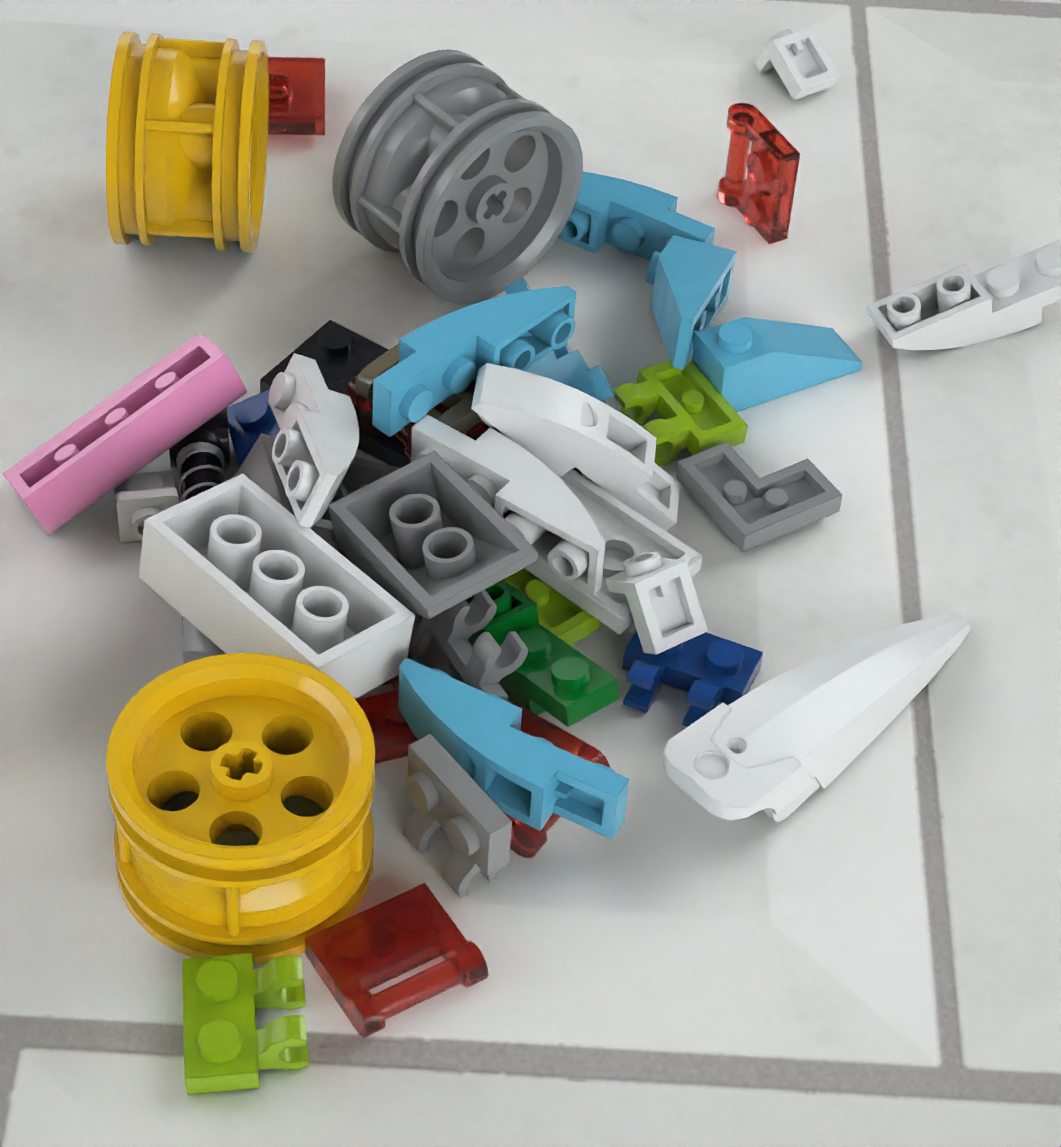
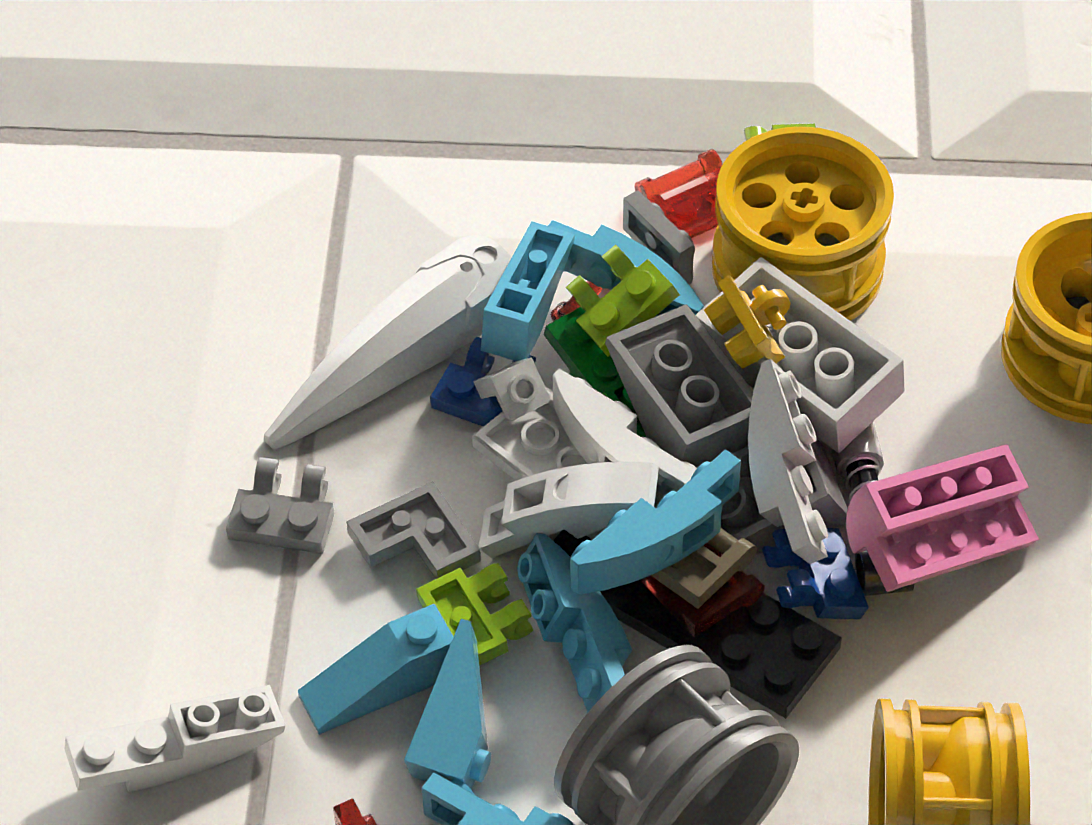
camera: 175 degrees left, 5 degrees up
none -> light grey plate [226,457,334,554]
none -> medium azure slope [481,221,575,361]
none -> lime plate [565,244,680,357]
none -> yellow hips [704,275,791,369]

